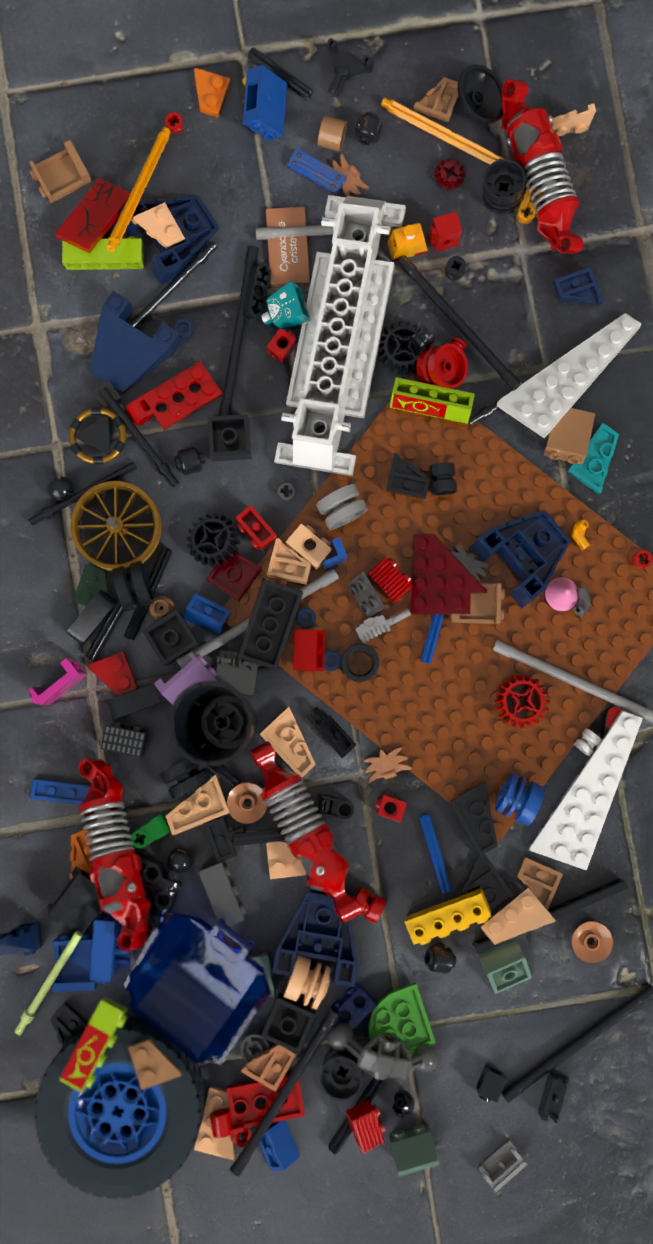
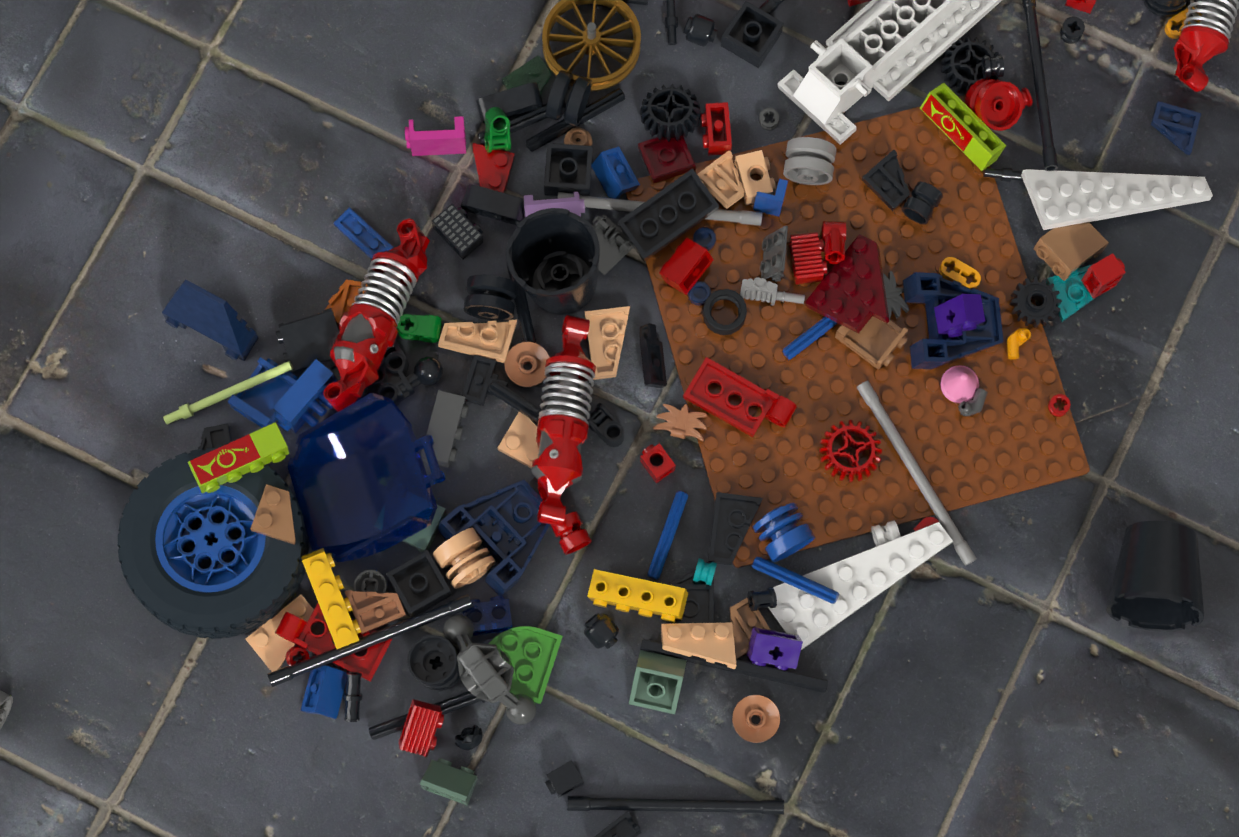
camera: 30 degrees right, 10 degrees down
none -> yellow brick [301,548,361,649]
none -> black pin [343,672,363,722]
none -> green piece [484,107,511,153]
none -> red hinge [683,357,797,437]
none -> teal wheel [693,558,717,586]
none -> black bush [747,587,777,611]
none -> dark purple brick [747,627,803,670]
none -> blue axle [752,557,839,604]
none -> red piece [822,221,846,264]
none -> dark purple brick [934,294,985,337]
none -> light orange beam [939,257,981,289]
none -> black gear [1010,277,1062,328]
none -> red brick [1081,253,1126,299]

